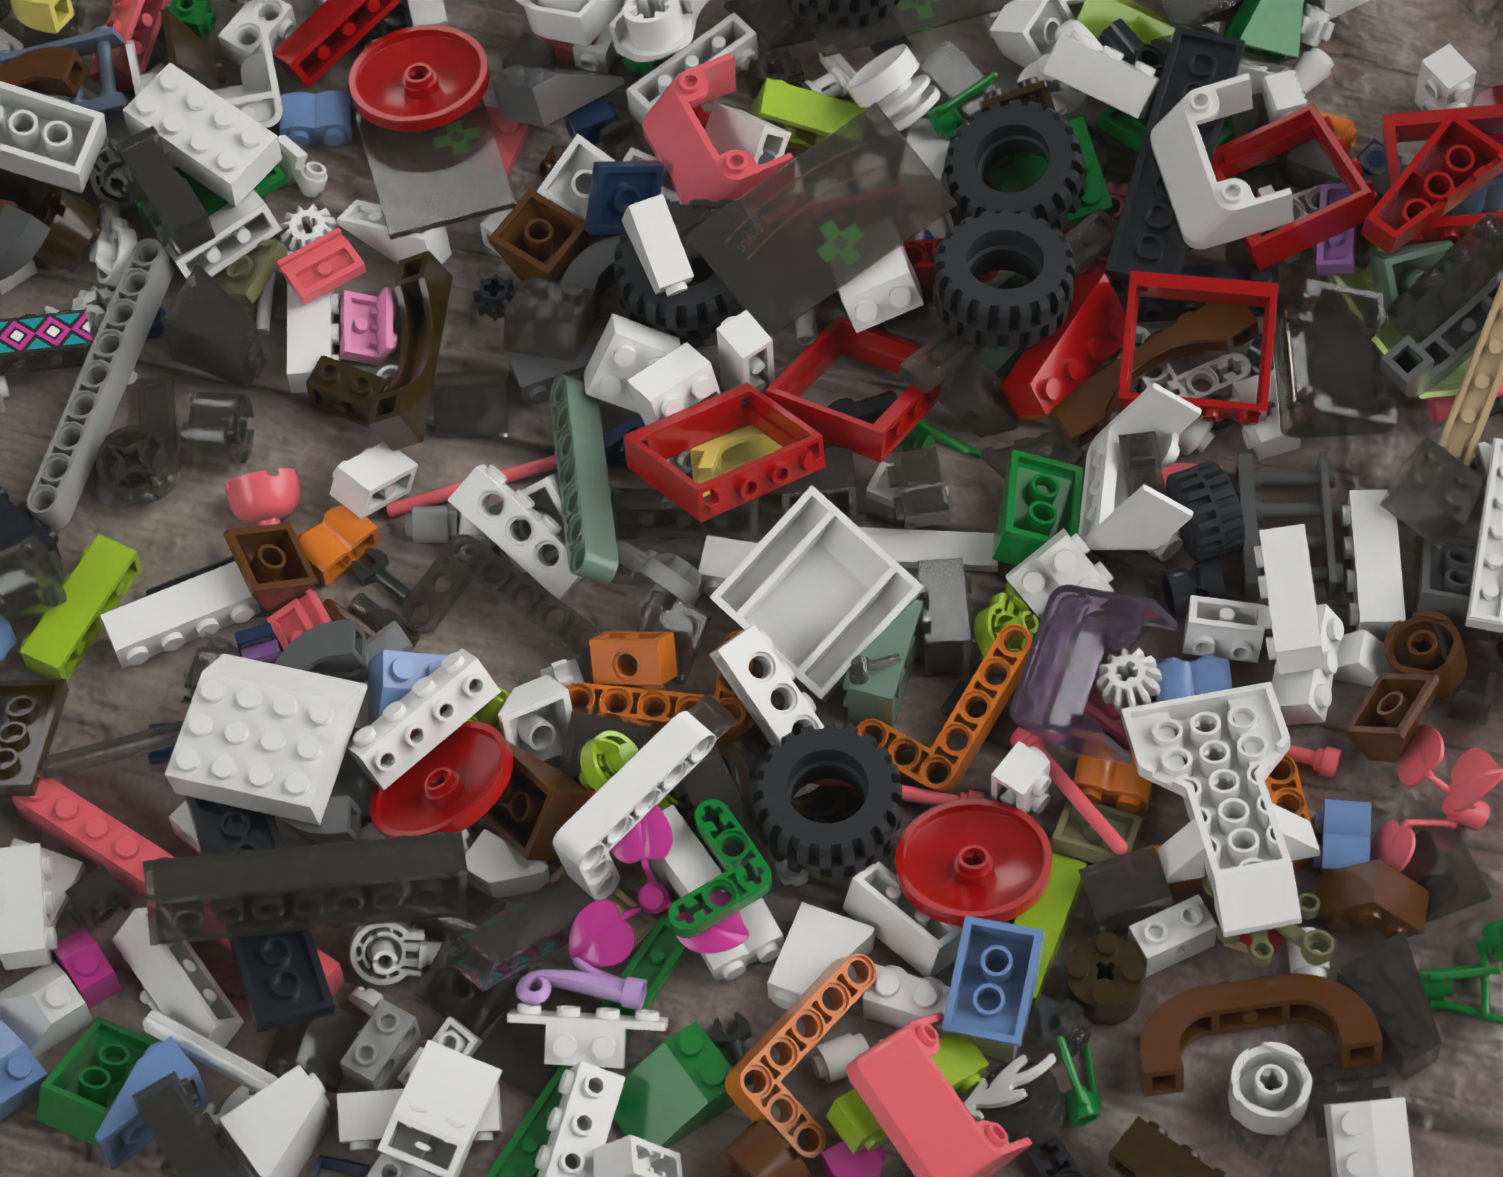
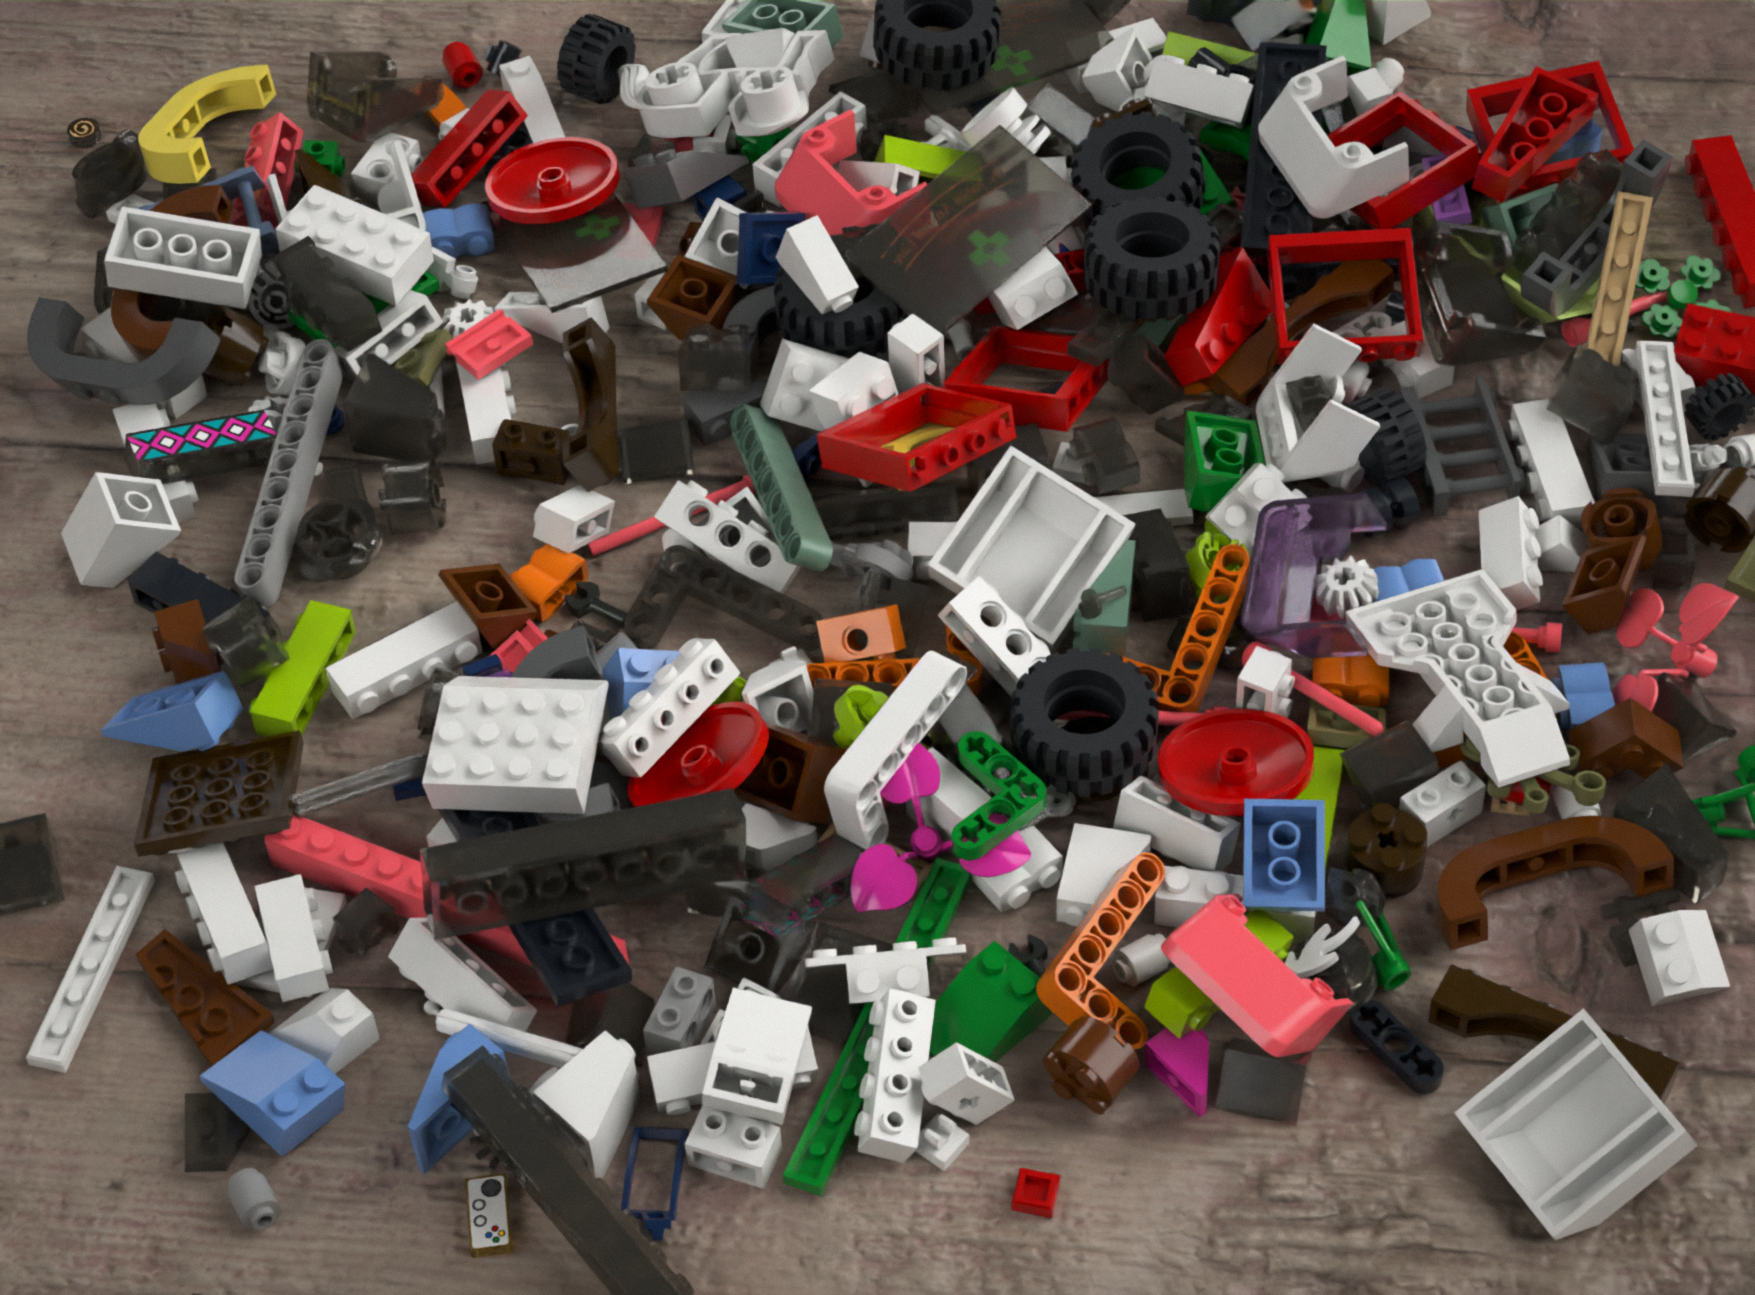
camera: 10 degrees left, 10 degrees down
green slope [36,1016,158,1147] -> none
dark pink slope [52,928,122,1010] -> none
coral cylinder [224,468,300,526] -> none
bright pink bracket [339,287,397,366] -> none
white tile [348,986,384,1017] -> none
white pin [349,916,462,985] -> none
light grey brick [405,506,459,543] -> none
black gear [473,274,519,321] -> none
lavender plant [515,957,647,1010] -> none
green plant [901,418,983,484] -> none
green plant [927,72,998,140] -> none
white brick [1182,595,1266,663] -> none
white brick [1228,1042,1312,1136] -> none
white brick [1254,524,1325,674] -> none
white gear [1300,4,1335,47] -> none
white brick [1414,43,1477,111] -> none

